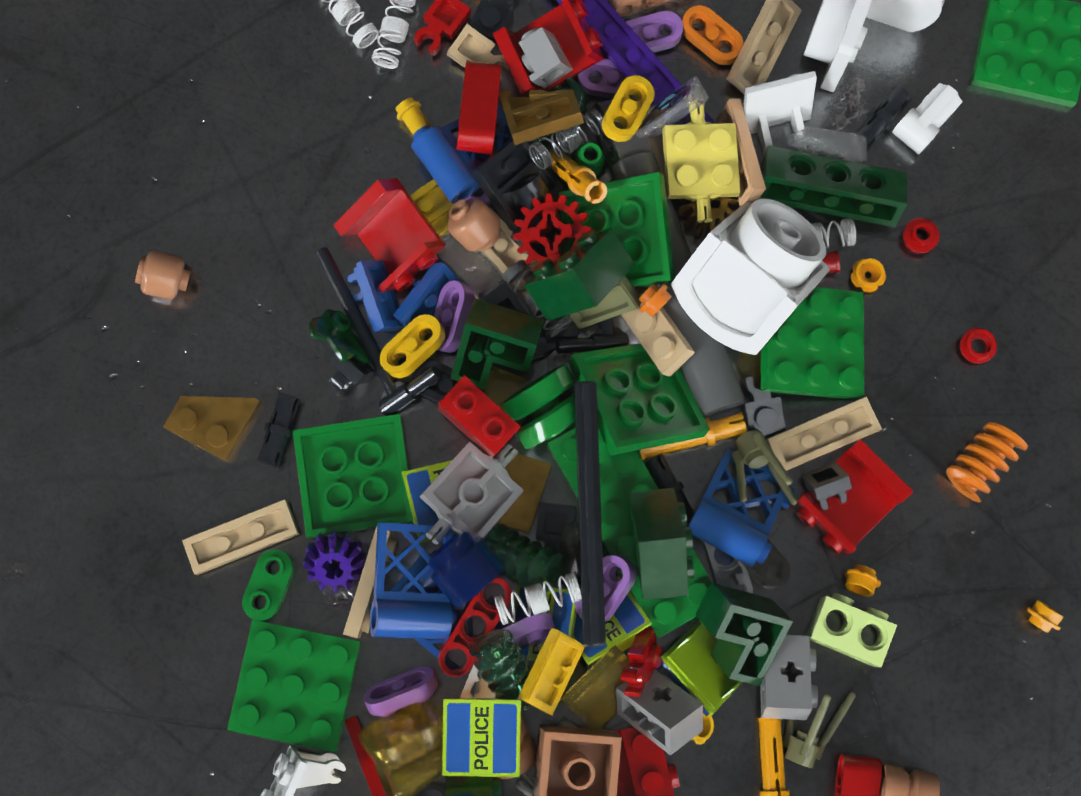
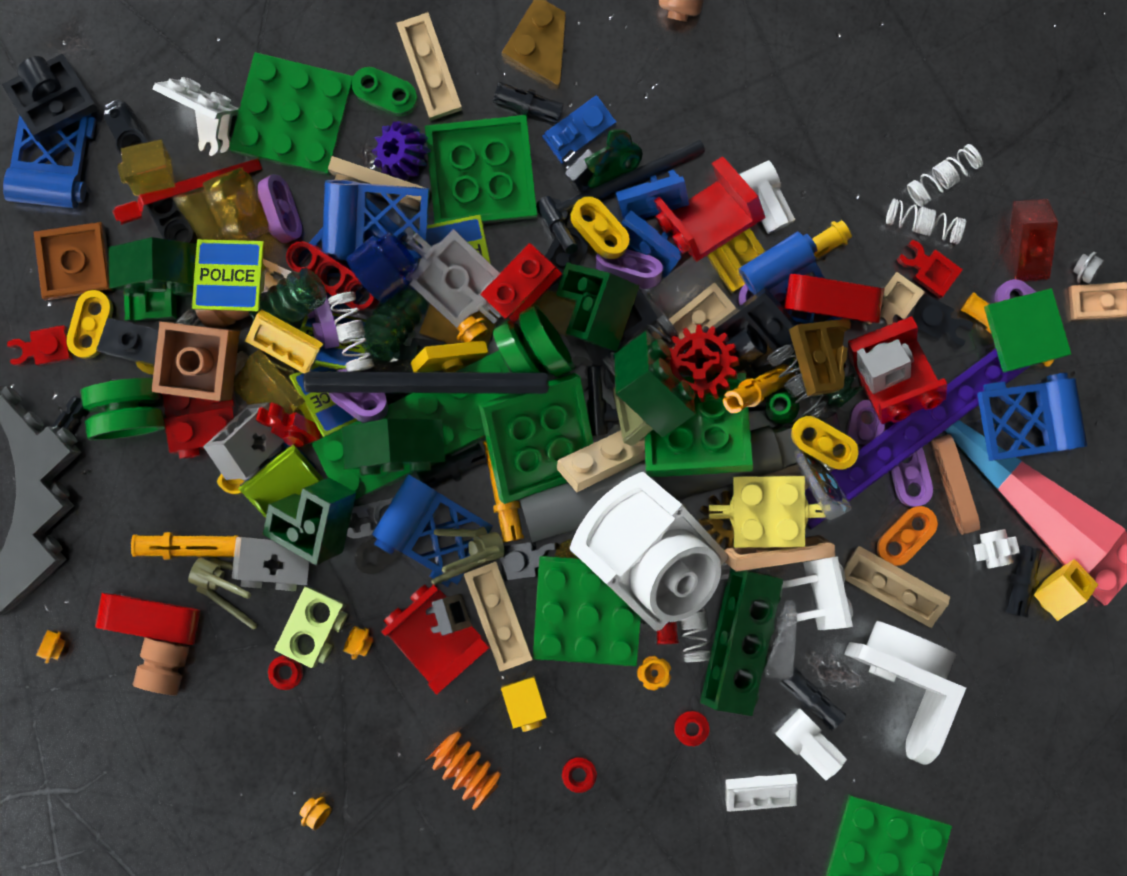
camera: 90 degrees right, 5 degrees up
nougat head [447,198,501,251] -> none
orange plate [638,283,672,317] -> none
none -> red plate [268,655,303,690]
none -> yellow plate [411,341,488,372]
none -> light orange plate [457,316,489,343]
none -> yellow brick [501,676,547,732]
none -> blue plate [542,95,617,164]
none -> white plate [726,774,797,812]
none -> white piece [739,160,795,234]

